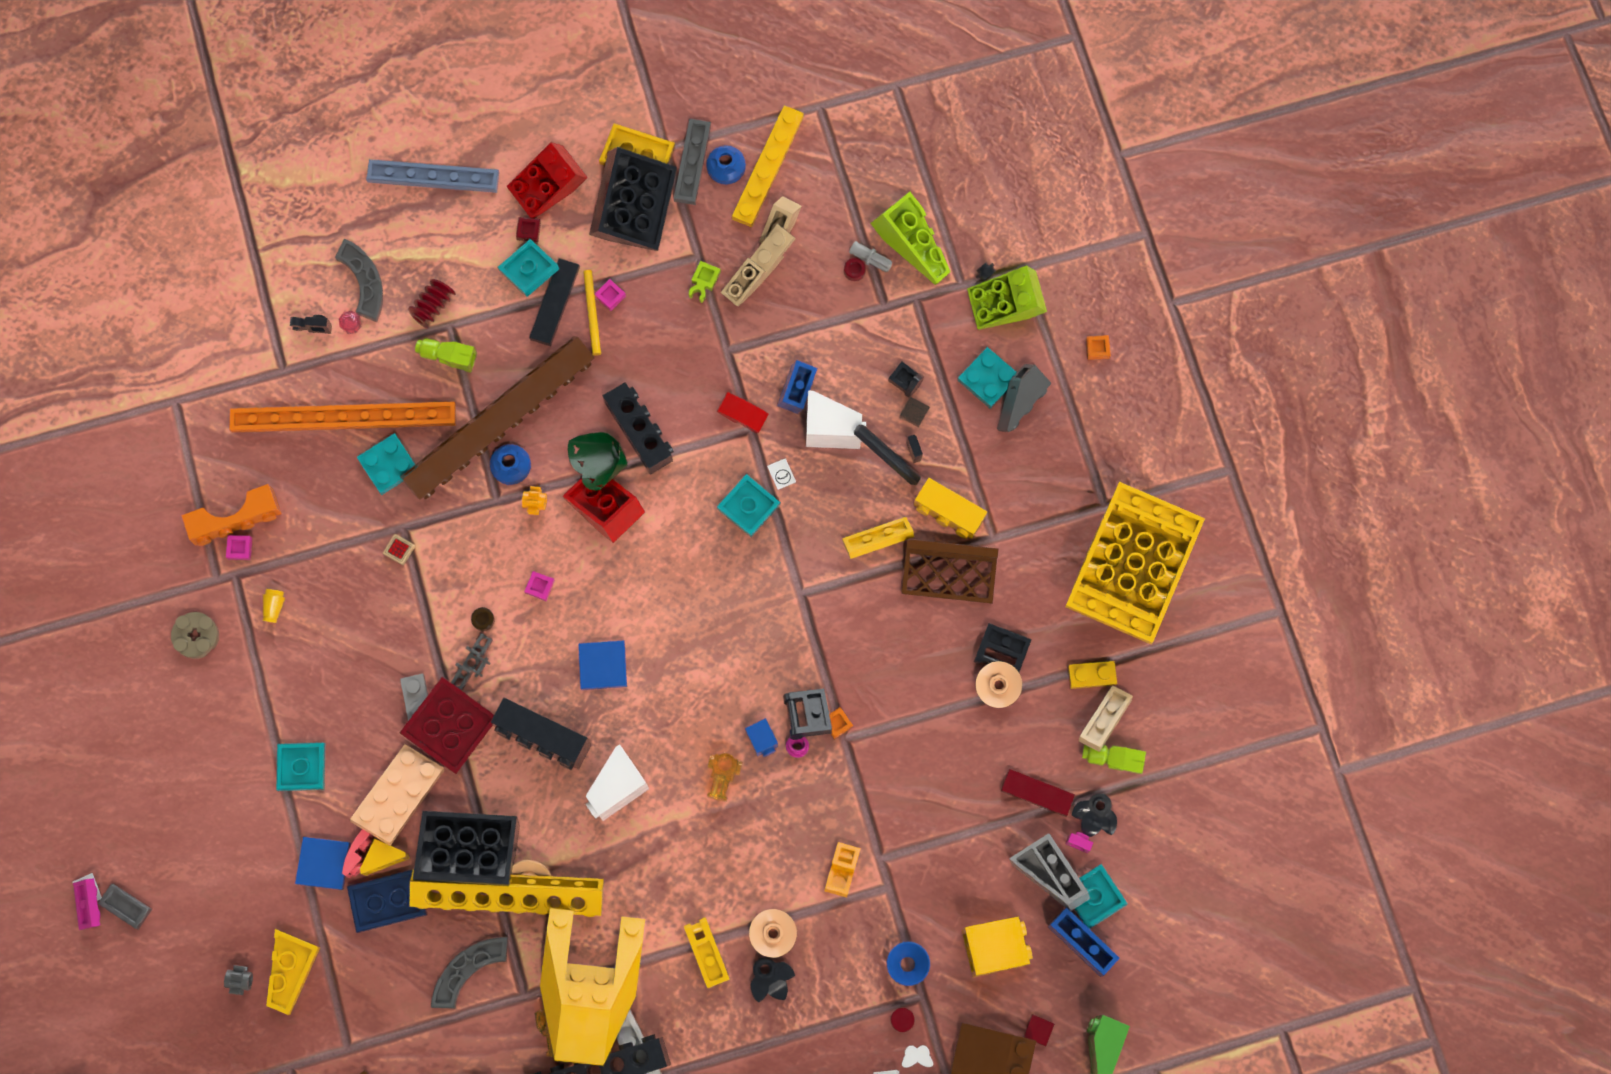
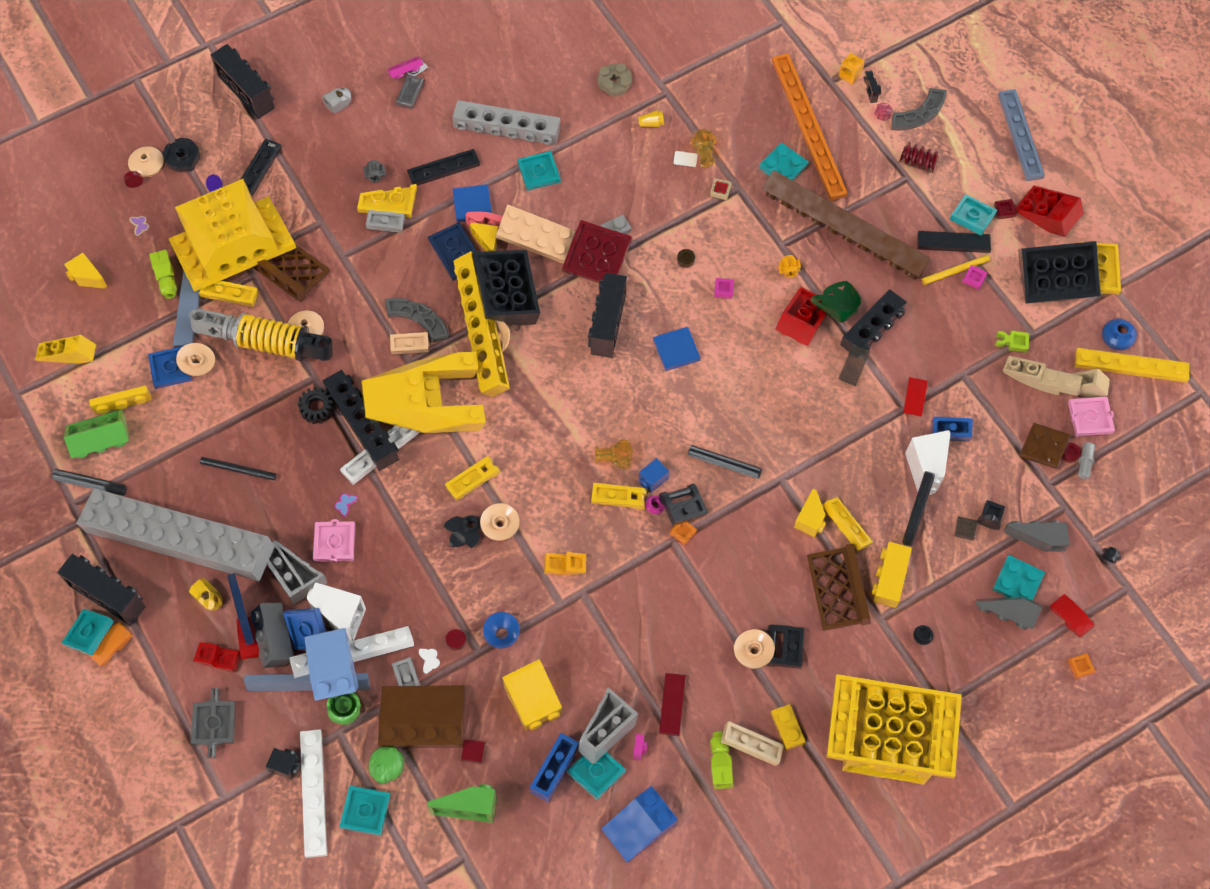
camera: 75 degrees right, 10 degrees down
orange arch [181,484,282,546] -> none
dark pink plate [226,535,253,560] -> none
lime piece [415,338,477,373] -> none
dark grey piece [451,633,493,690] -> none
blue piece [490,444,531,485] -> none
white slope [586,744,649,821] -> none
dark grey plate [674,119,711,205] -> none
teal plate [717,474,781,537] -> none
white sticker [767,458,796,490] -> none
lime wedge [870,192,951,285] -> none
black tile [906,434,923,463] -> none
lime slope [967,265,1047,330] -> none
black plate [1071,793,1117,837] -> none
none -> light grey rock [322,87,351,113]
none -> light grey plate [366,210,405,233]
none -> light nougat plate [390,332,429,355]
none -> black tile [407,149,480,186]
none -> light grey brick [452,100,560,145]
none -> yellow plate [591,483,647,510]
none -> slope [601,786,678,863]
none -> white sticker [673,151,698,167]
none -> axle [688,445,762,479]
none -> clear yellow connector [690,129,716,167]
none -> yellow slope [794,489,826,538]
none -> light orange brick [838,52,865,85]
none -> clear smoke tile [838,344,871,386]
none -> black plate [913,625,934,645]
none -> dark grey slope [1003,520,1070,552]
none -> reddish brown plate [1020,423,1071,469]
none -> red slope [1050,594,1094,638]
none -> bright pink plate [1068,397,1115,437]

